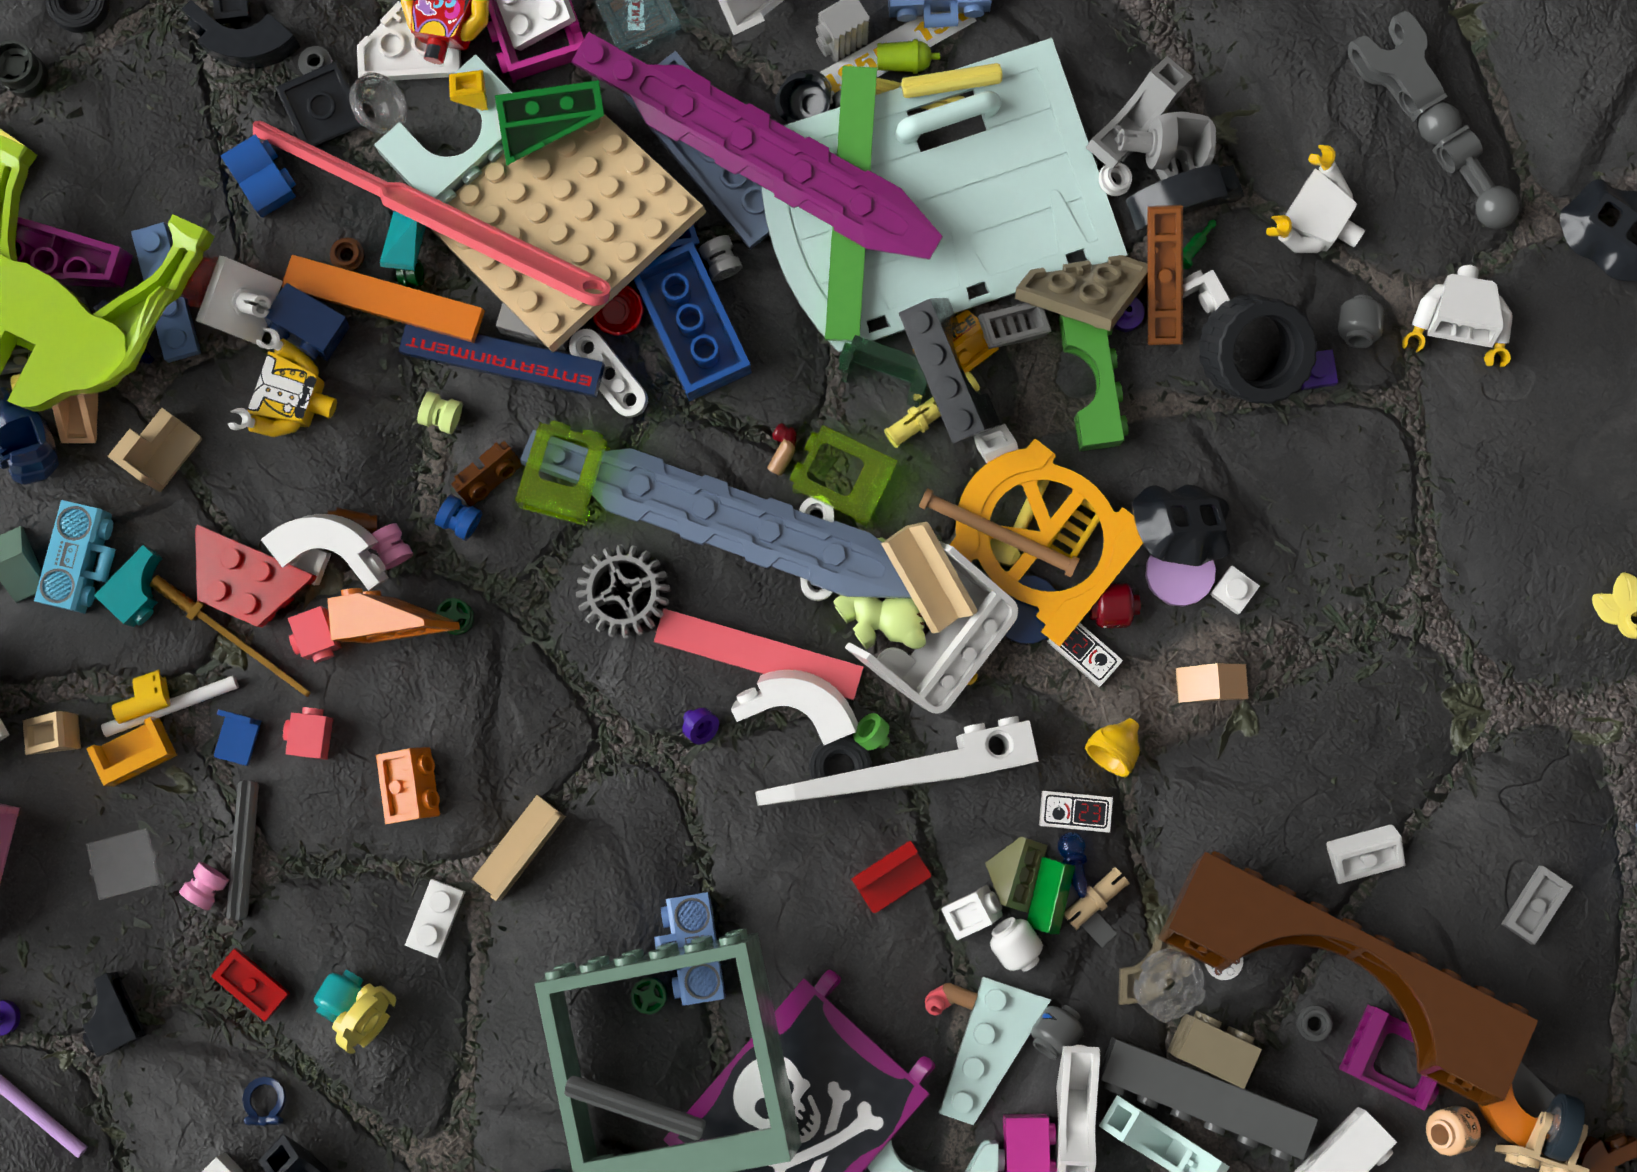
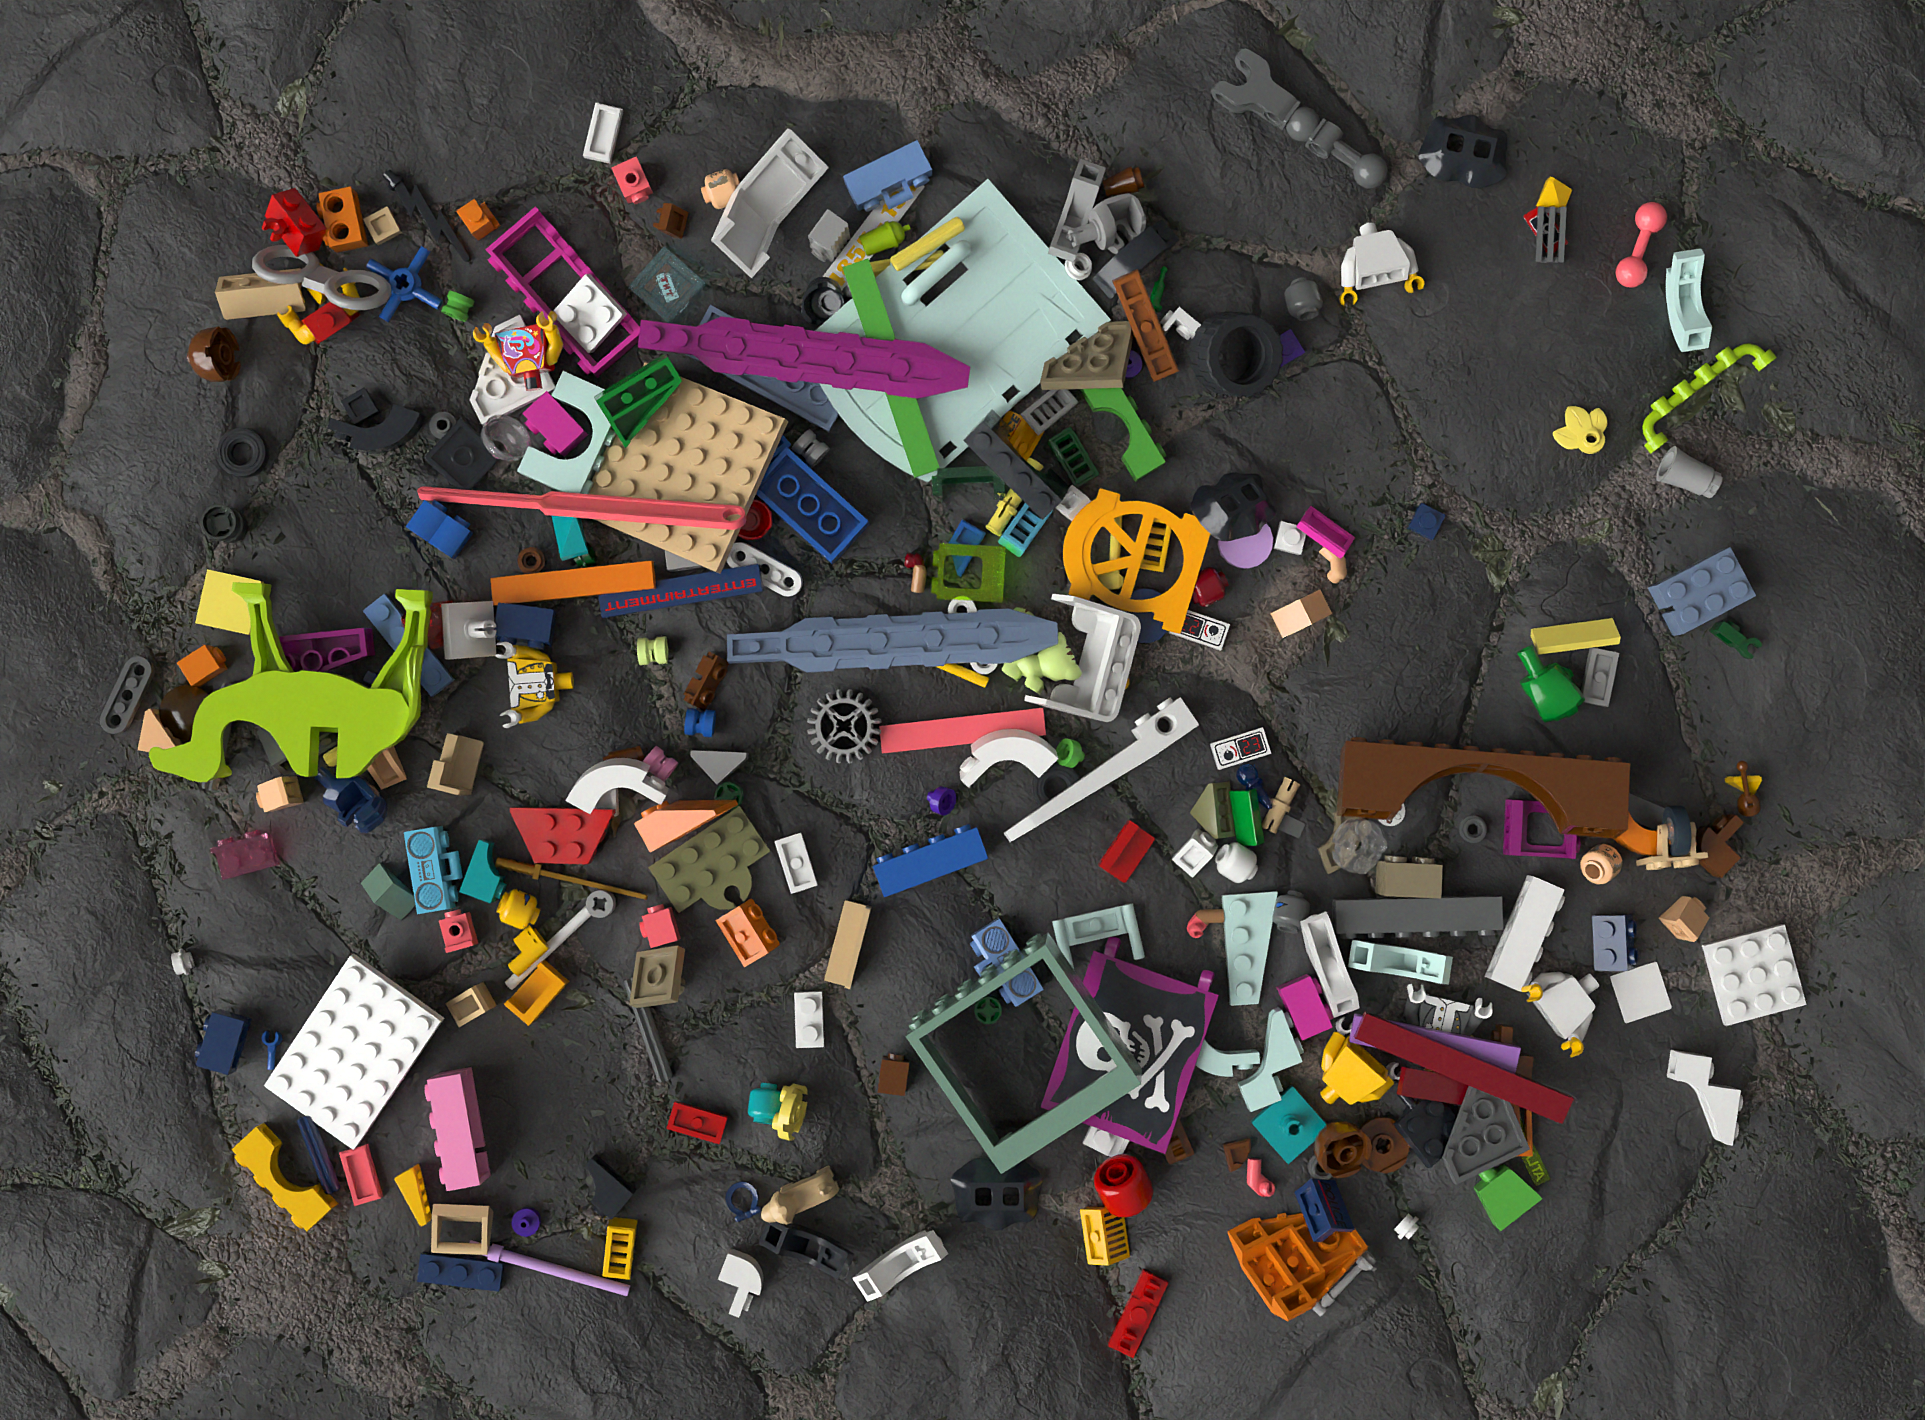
camera: 30 degrees left, 5 degrees up
clear piece [86,828,161,900] -> none
bright pink wheel [179,862,229,911] -> none
blue bracket [214,709,262,766] -> none
coral brick [288,606,342,663] -> none
yellow slope [449,70,488,110] -> none
clear neon green window [515,421,610,526] -> none
dark grey axle [564,1076,706,1140] -> none
tan panel [881,522,978,633] -> none
medium nougat bar [919,488,1080,577] -> none
yellow helmet [1085,718,1140,777] -> none
white torso [1266,145,1365,253] -> none
white slope [1327,825,1406,884] -> none
none -> coral brick [439,909,479,953]
none -> yellow head [496,889,540,929]
none -> dark pink brick [522,391,588,457]
none -> light grey wheel [586,889,616,918]
none -> yellow slope [602,1217,637,1280]
none -> dark tan tile [629,946,685,1008]
none -> olive plate [648,806,771,913]
none -> light grey slope [690,750,748,785]
none -> tan animal [761,1166,840,1225]
none -> white plate [775,833,818,894]
none -> blue brick [873,824,988,897]
none -> reddish brown brick [877,1053,910,1096]
none -> yellow bar [937,663,989,688]
none -> blue tile [949,520,986,577]
none -> medium azure slope [998,503,1053,557]
none -> dark green slope [1047,426,1099,488]
none -> light aqua plate [1052,903,1145,971]
none -> reddish brown cone [1103,166,1145,196]
none -> dark pink tile [1296,506,1355,559]
none -> light nougat arm [1319,547,1347,584]
none -> dark blue plate [1407,503,1446,540]
none -> green piece [1517,645,1585,723]
none -> light yellow tile [1530,618,1621,655]

